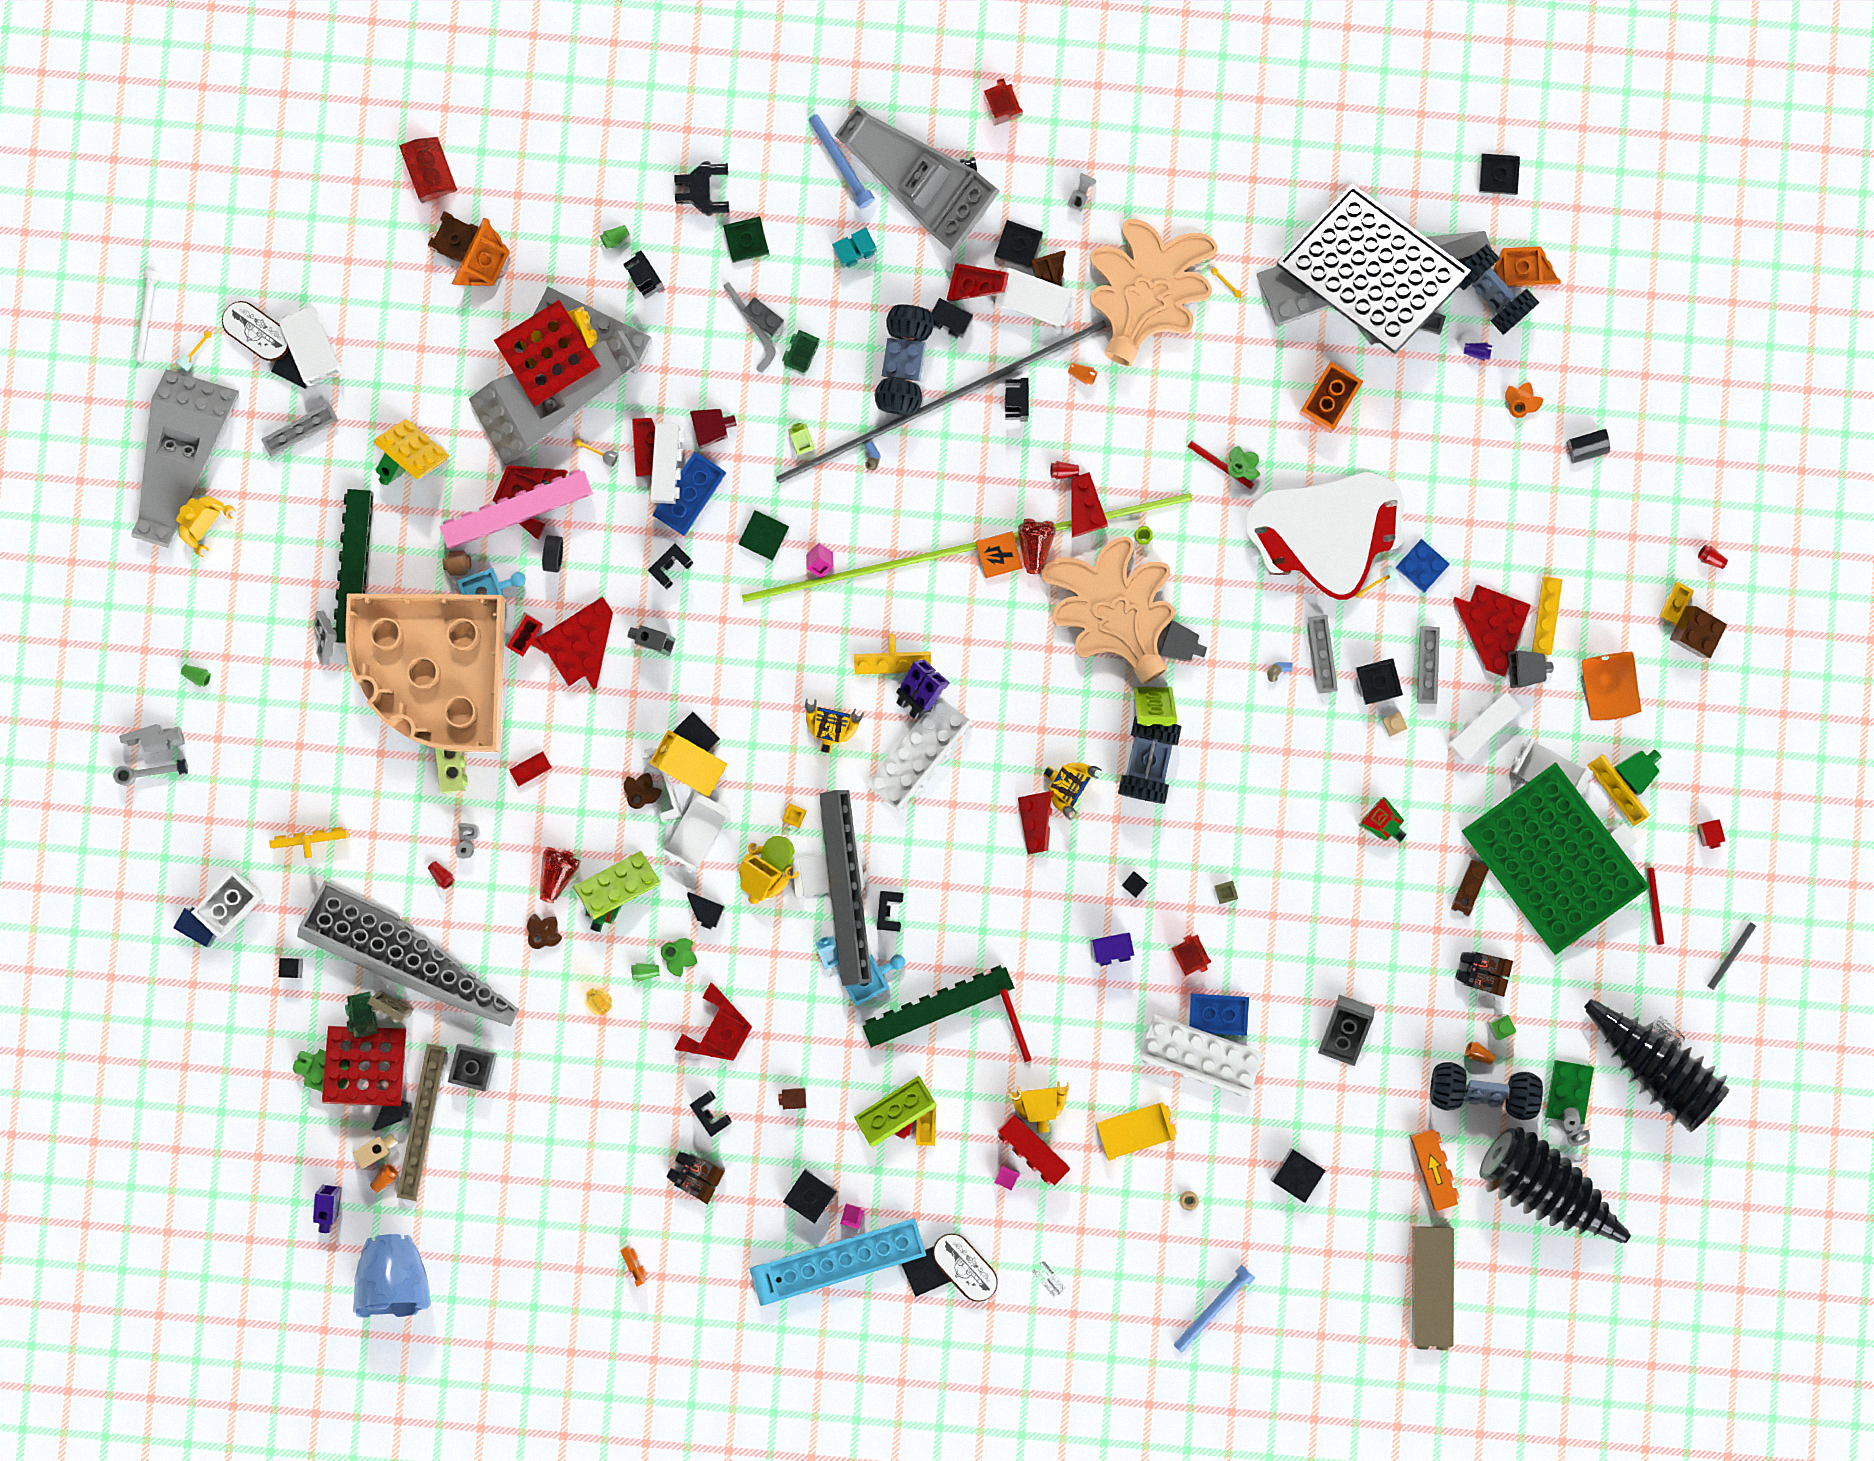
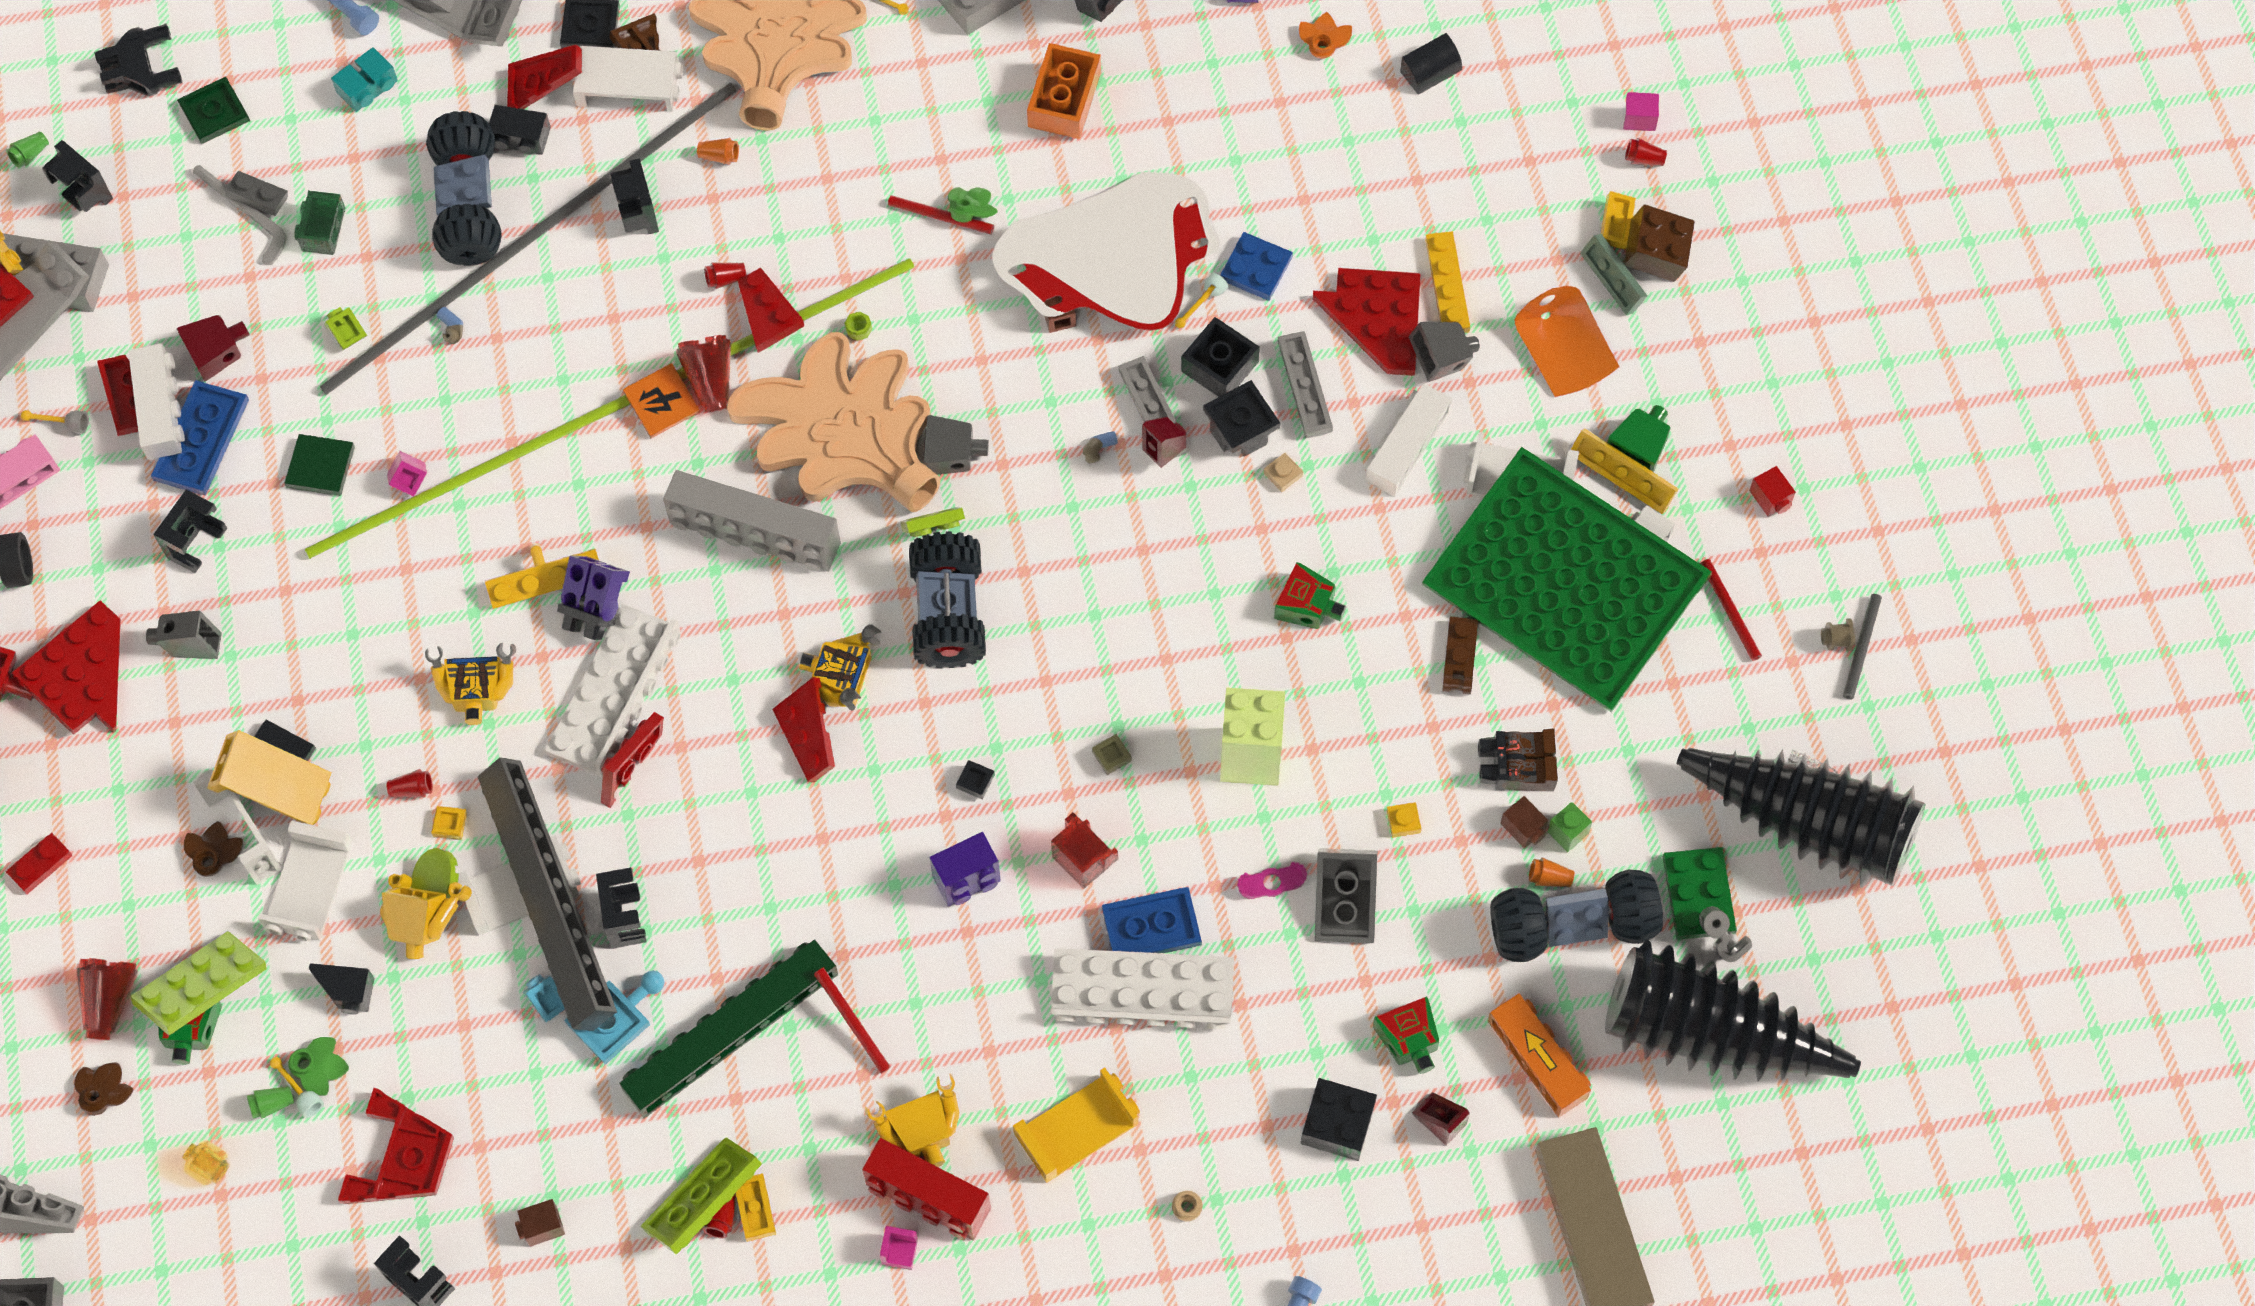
camera: 15 degrees left, 20 degrees down
none -> light aqua hinge [270,1057,324,1118]
none -> red cone [386,769,433,798]
none -> red wing [601,712,664,808]
none -> light grey brick [663,469,841,572]
none -> dark red slope [1142,417,1187,468]
none -> black brick [1181,317,1260,397]
none -> yellowish green brick [1220,687,1285,786]
none -> dark pink piece [1237,862,1307,899]
none -> torso [1373,996,1440,1074]
none -> yellow plate [1386,802,1422,838]
none -> dark red slope [1412,1092,1470,1146]
none -> copper brick [1500,796,1549,849]
none -> sand green plate [1580,234,1648,315]
none -> dark pink panel [1623,92,1659,131]
none -> dark tan brick [1820,618,1856,651]

